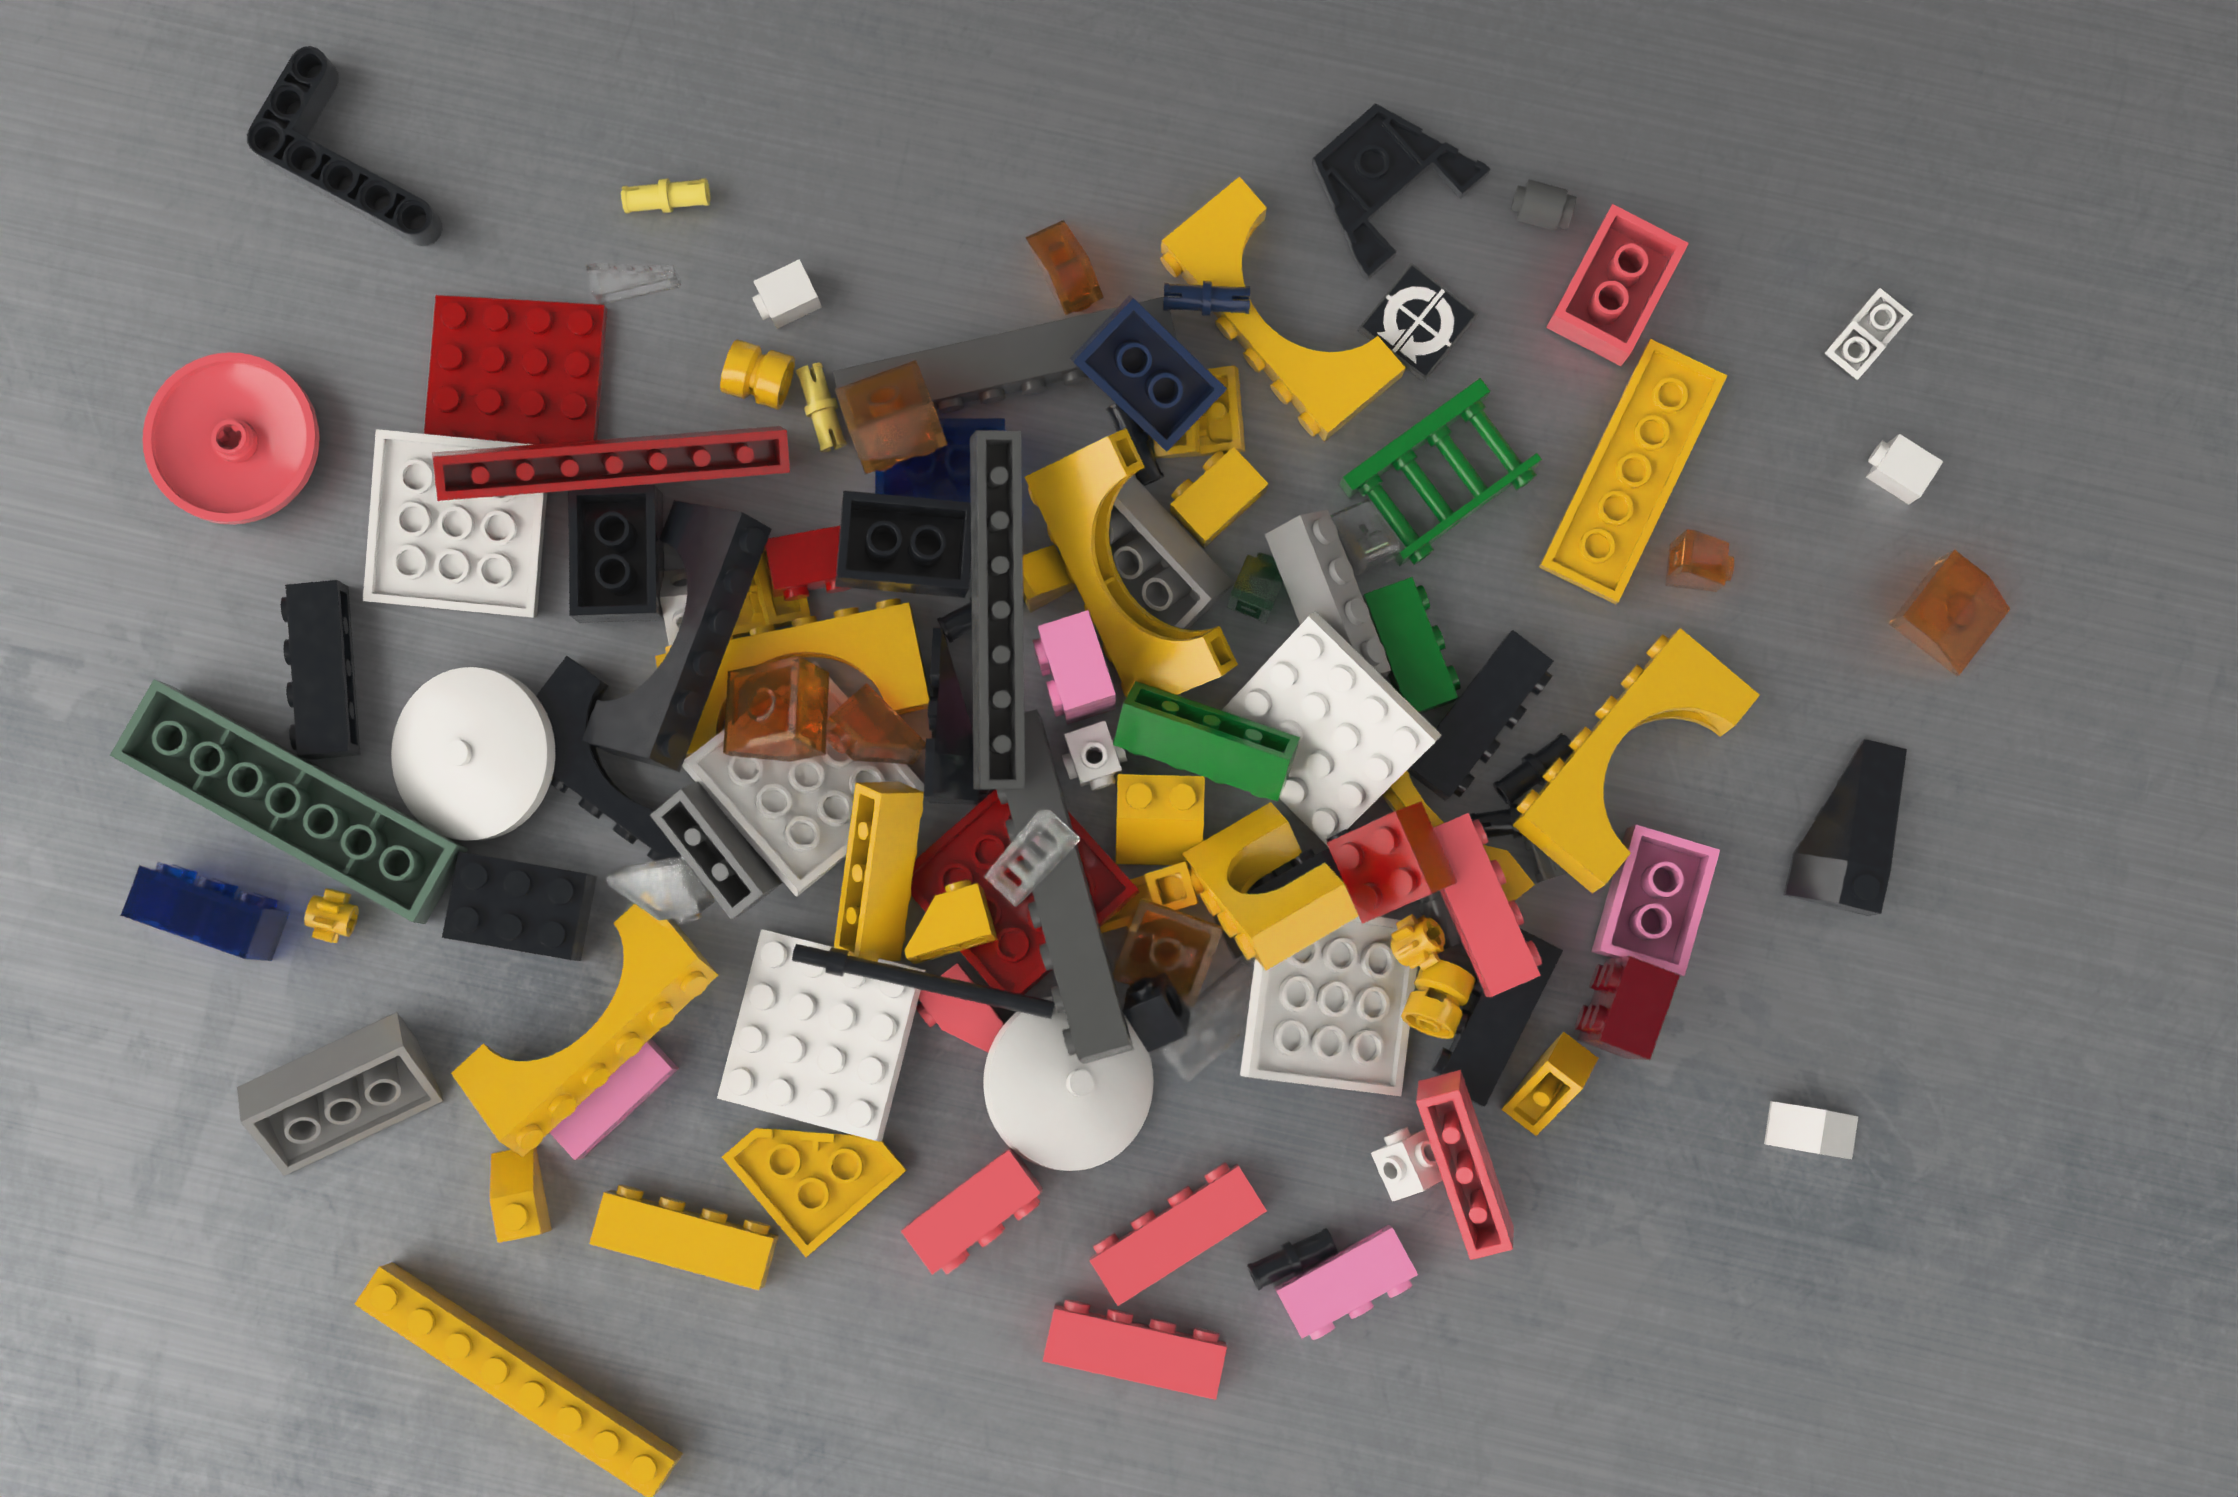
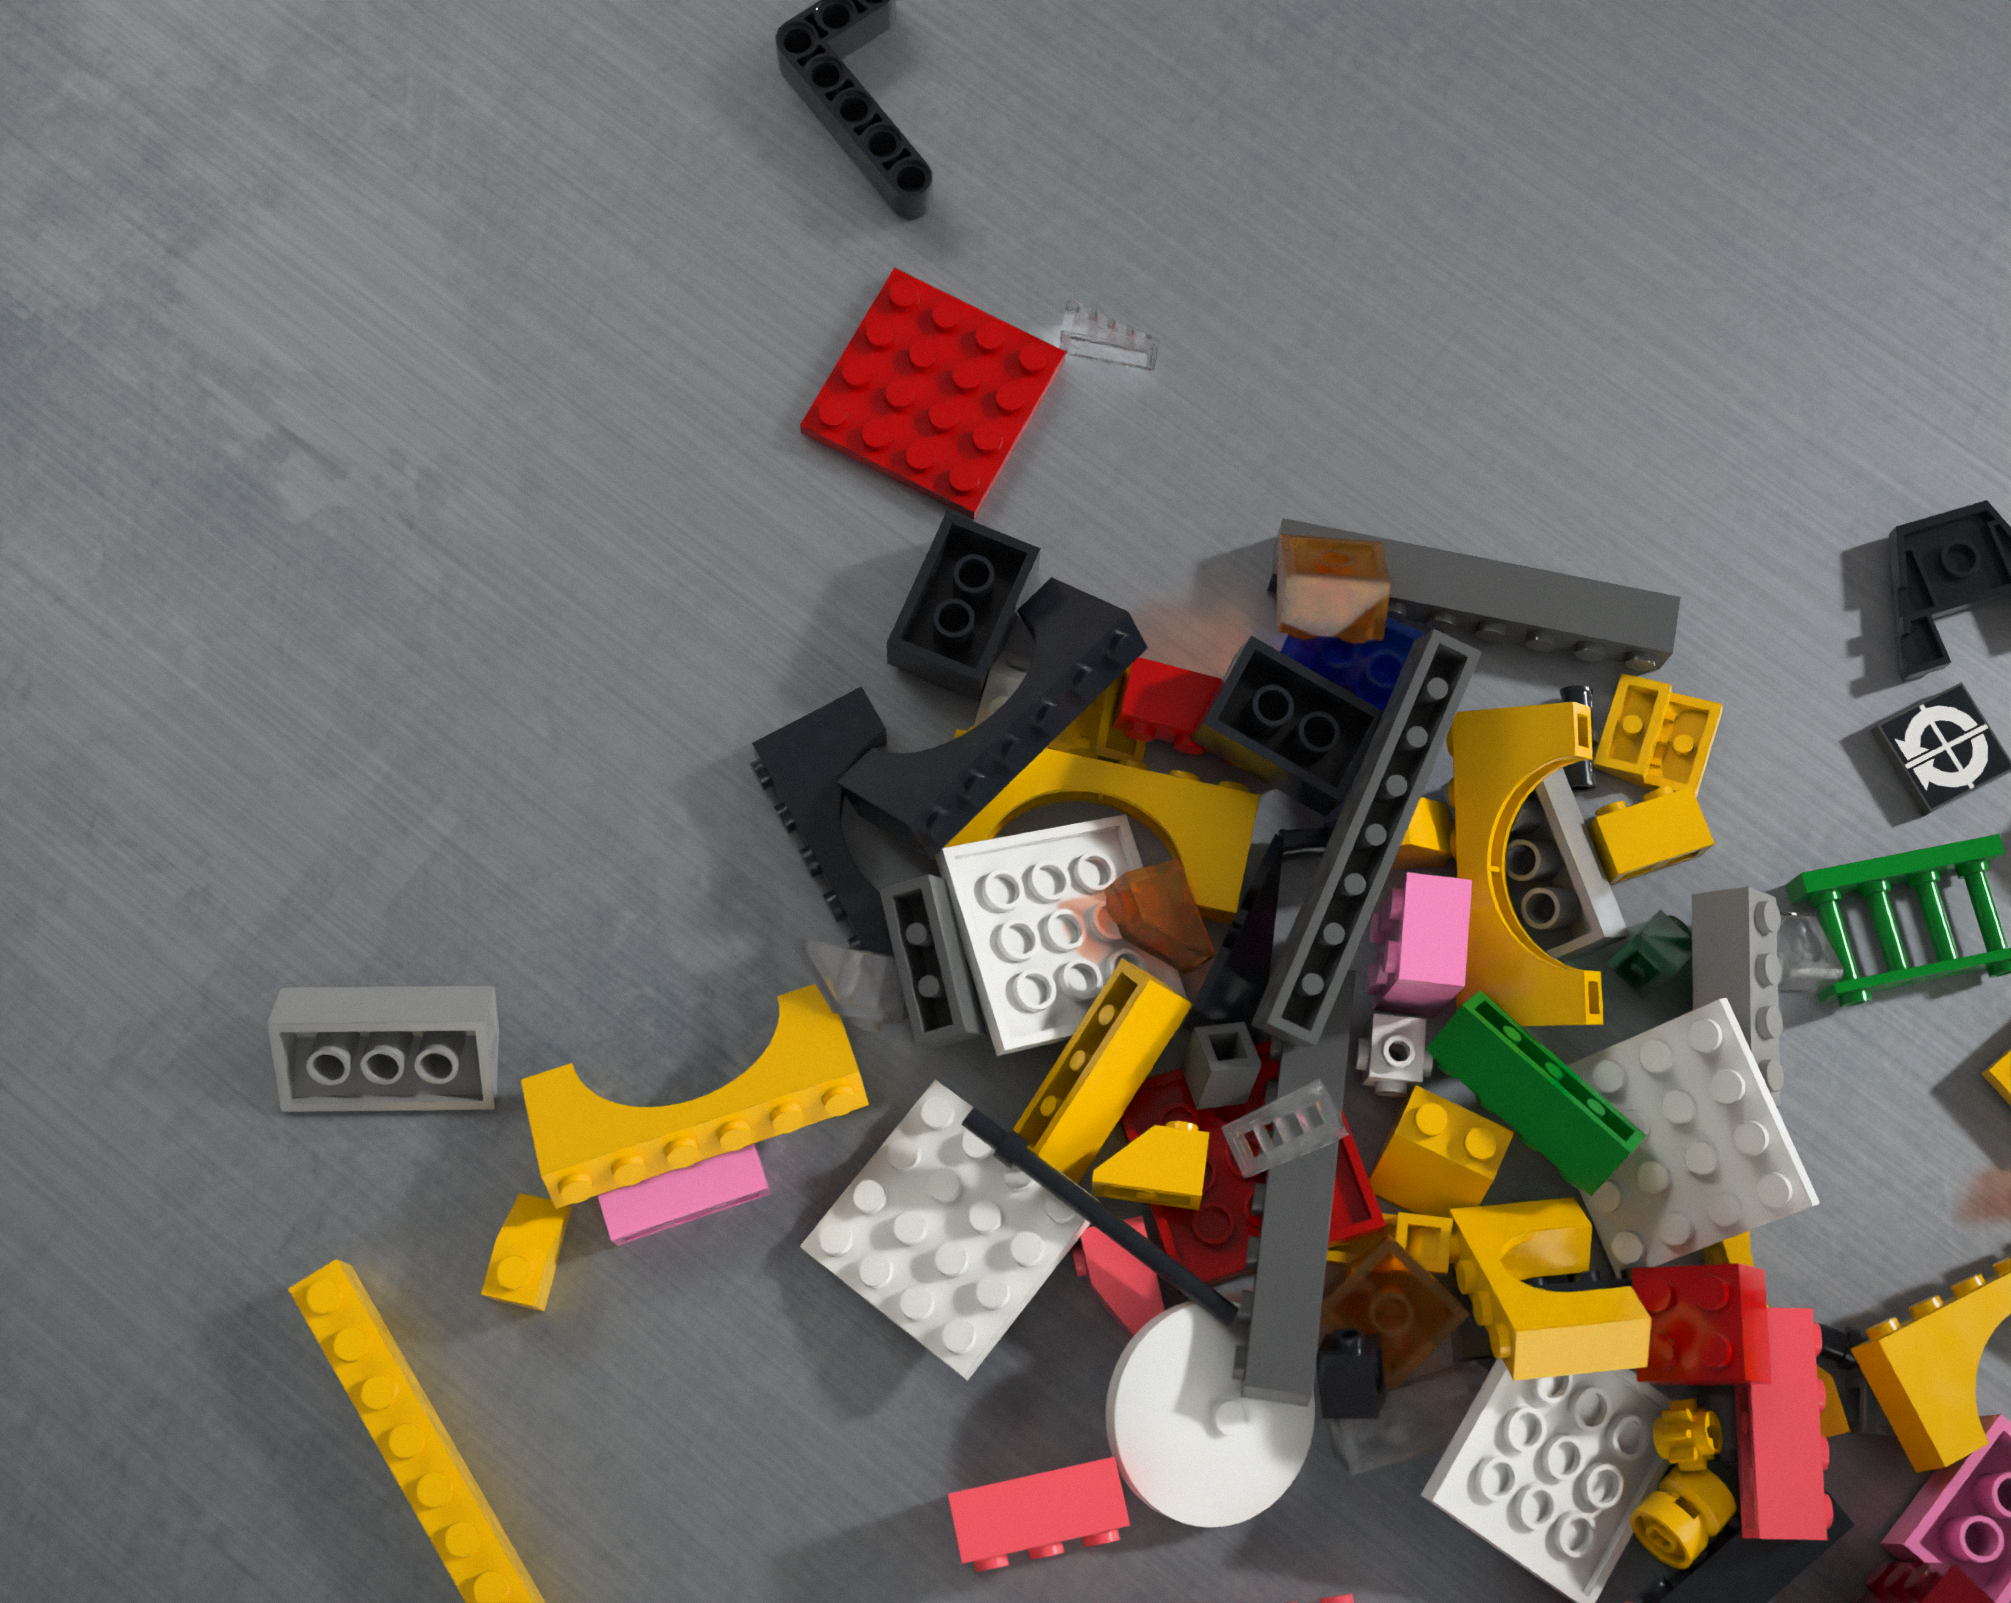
camera: 20 degrees right, 10 degrees down
sand green brick [110,679,469,924] -> none
clear blue brick [120,861,290,961] -> none
coral dish [143,352,320,525] -> none
black brick [281,580,361,760] -> none
yellow gear [304,888,359,943] -> none
white plate [363,429,547,618] -> none
white dish [391,667,555,840] -> none
red brick [432,426,790,501] -> none
black brick [442,852,597,961] -> none
yellow brick [589,1185,779,1290] -> none
light yellow pin [621,178,710,214] -> none
yellow wheel [720,339,795,410] -> none
yellow plate [722,1128,907,1257] -> none
clear orange slope [723,656,830,762] -> none
white brick [752,259,822,329] -> none
light yellow pin [796,363,847,452] -> none
clear orange slope [1025,220,1104,315] -> none
dark blue brick [1070,295,1227,452] -> none
yellow arch [1160,176,1406,442] -> none
dark blue pin [1163,281,1250,316] -> none
green brick [1362,577,1461,714] -> none
black brick [1407,630,1554,801] -> none
black pin [1493,733,1574,805] -> none
none -> dark grey brick [1180,1022,1262,1110]

